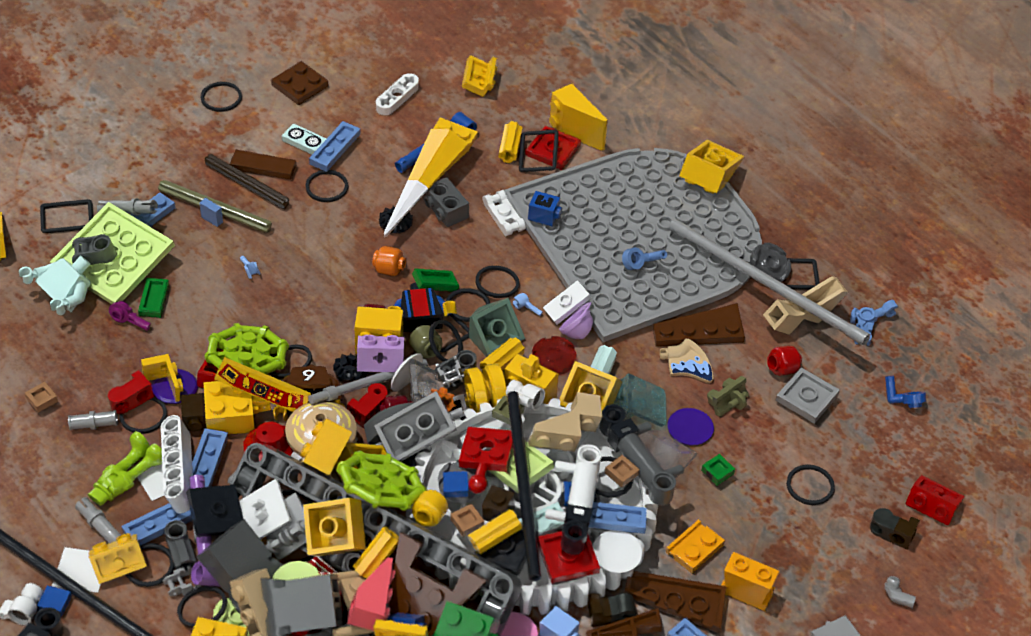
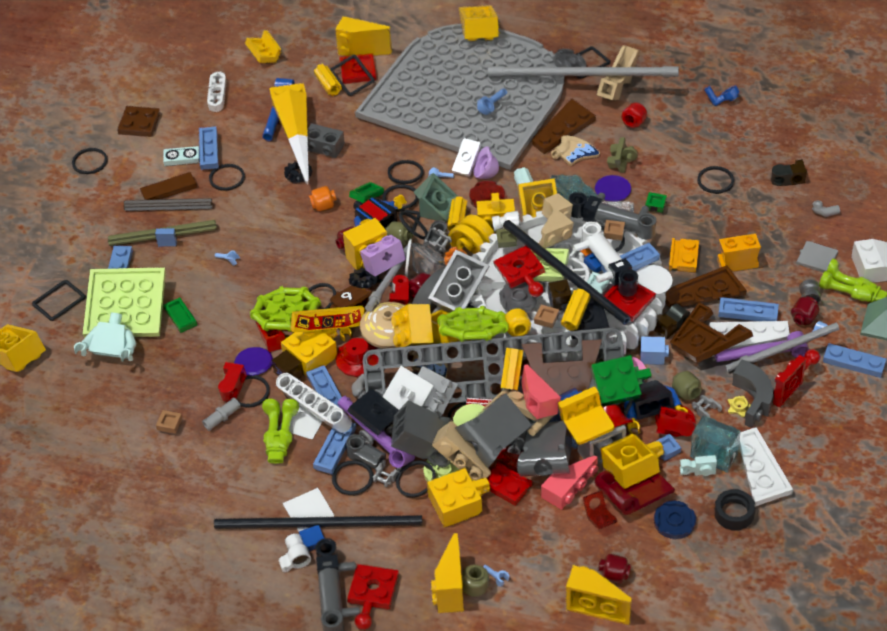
camera: 30 degrees left, 0 degrees up
dark grey piece [72,234,117,265] -> none
light grey pin [75,497,121,543] -> none
yellow bracket [89,533,147,584] -> none
light grey pin [97,198,158,216] -> none
magenta plate [109,301,151,331] -> none
yellow bracket [141,354,183,402] -> none
yellow brick [303,498,366,556] -> none
blue tile [443,471,468,498] -> none
white plate [483,190,526,236] -> none
blue brick [528,191,562,227] -> none
light grey plate [776,368,840,423] -> none
medium blue piece [850,300,898,346] -> none
red bracket [906,475,965,525] -> none

